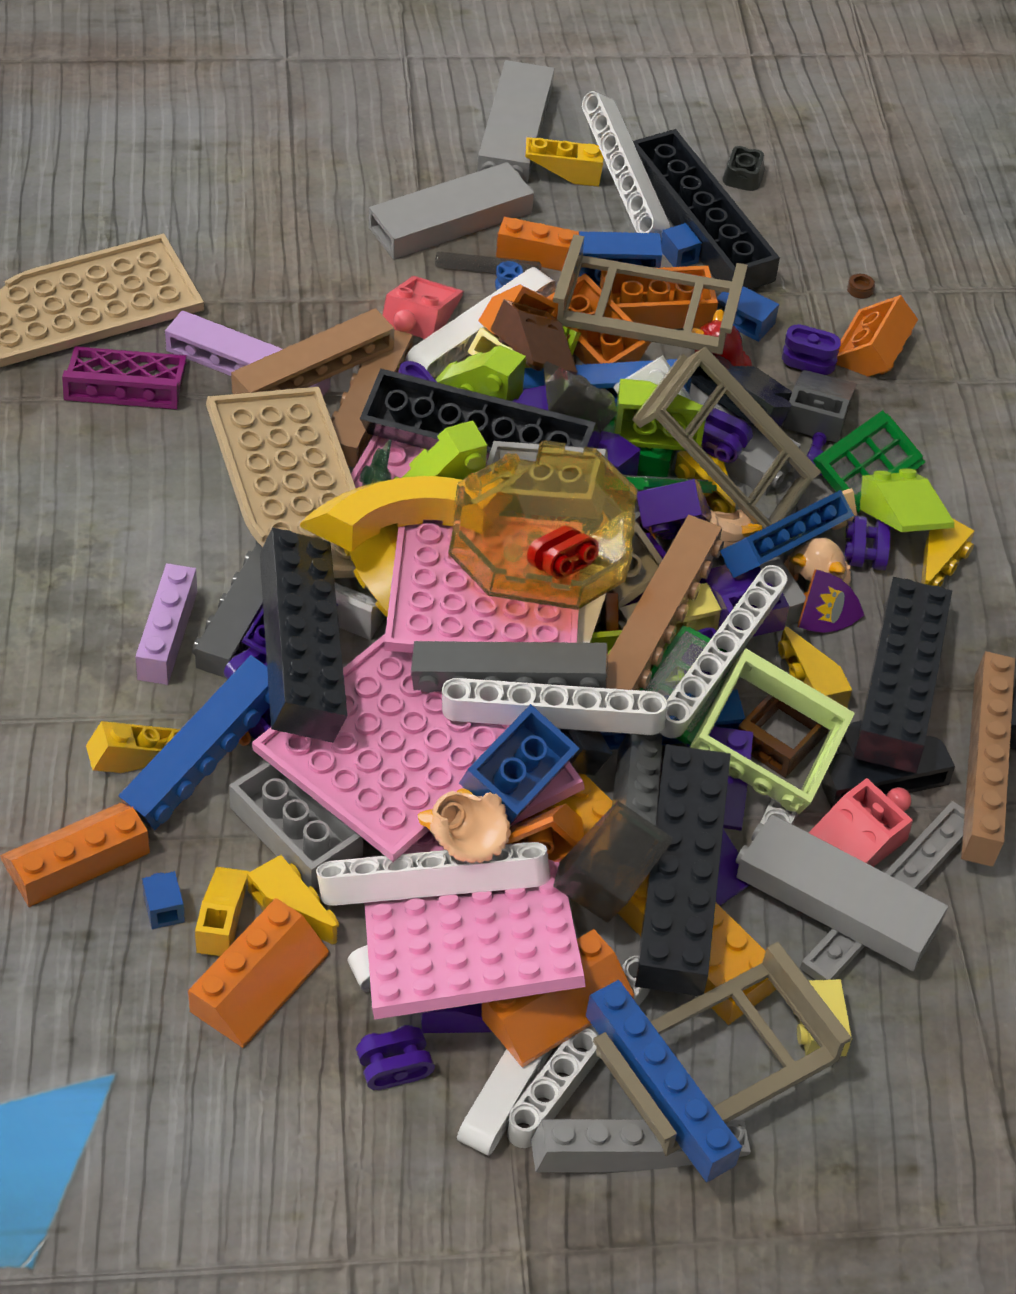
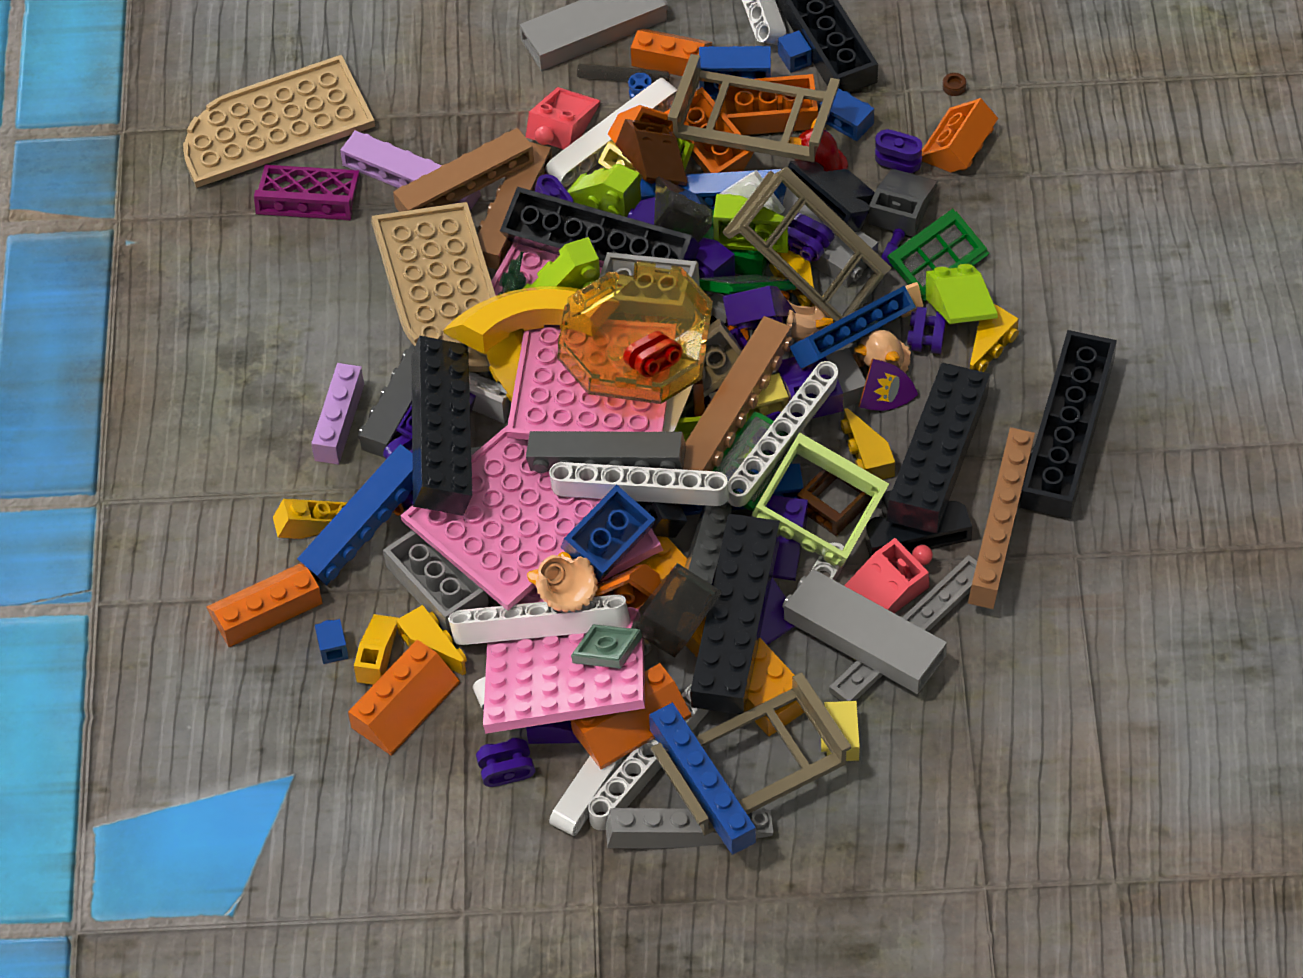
camera: 10 degrees right, 5 degrees up
none -> sand green tile [571,624,642,669]

